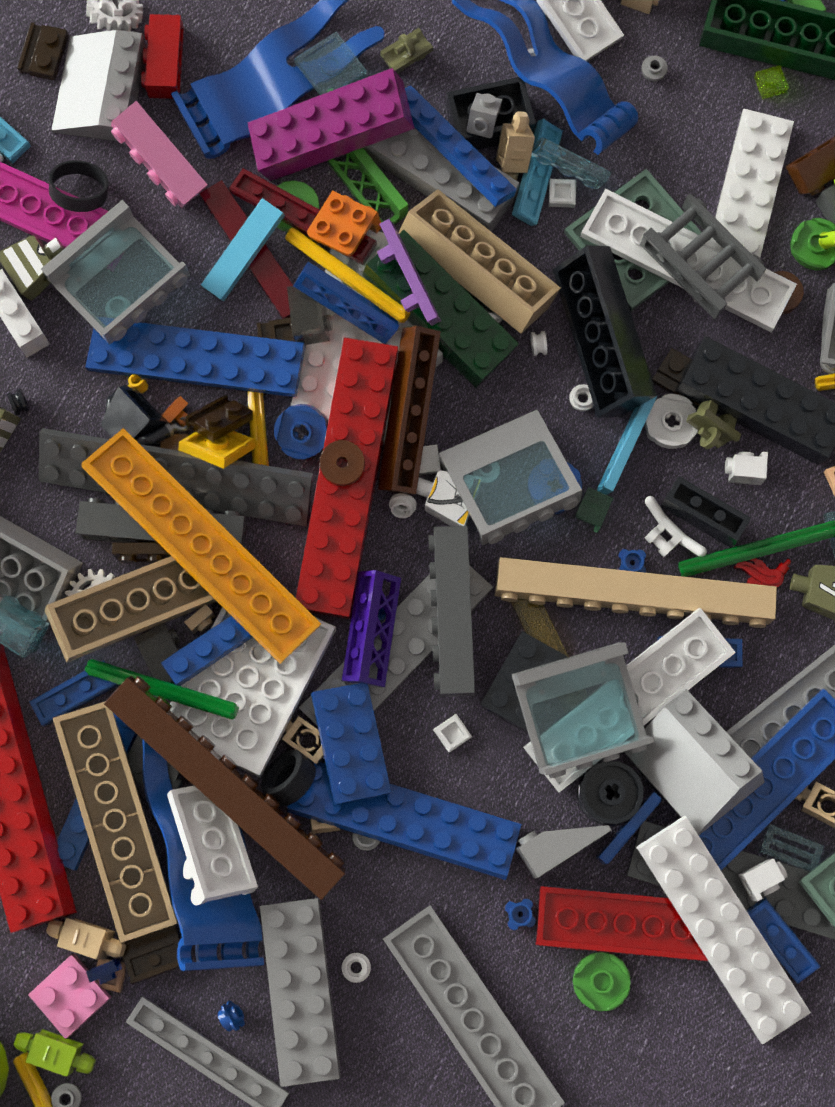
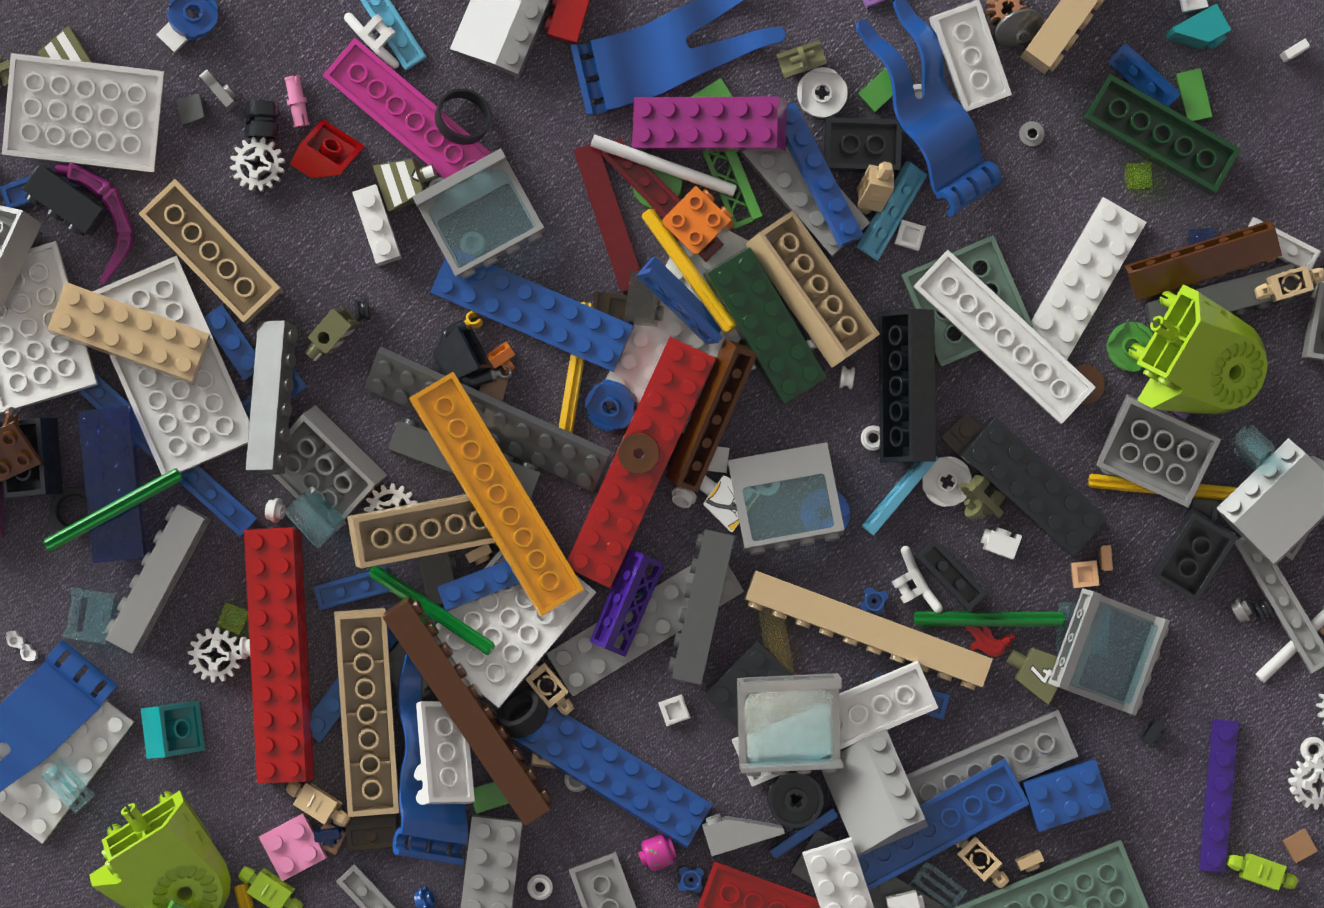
camera: 10 degrees right, 10 degrees up
bright pink brick [111,101,208,209] -> none
dark brown plate [112,543,171,564] -> none
yellow tile [178,431,256,469] -> none
dark brown plate [185,395,253,442] -> none
medium azure tile [201,198,285,302] -> none
clear light blue tile [294,32,367,95] -> none
blue plate [311,683,391,805] -> none
medium lavender hinge [377,219,441,326] -> none
light grey bracket [467,93,502,138] -> none
clear light blue plate [531,137,611,189] -> none
clear green panel [576,487,613,533] -> none
dark grey fence [640,193,766,319] -> none
none -> bright green tile [473,781,509,814]
none -> white piece [590,134,737,197]
none -> dark pink head [638,834,677,871]
none -> white plate [797,67,847,119]
none -> bright green tile [858,68,893,113]

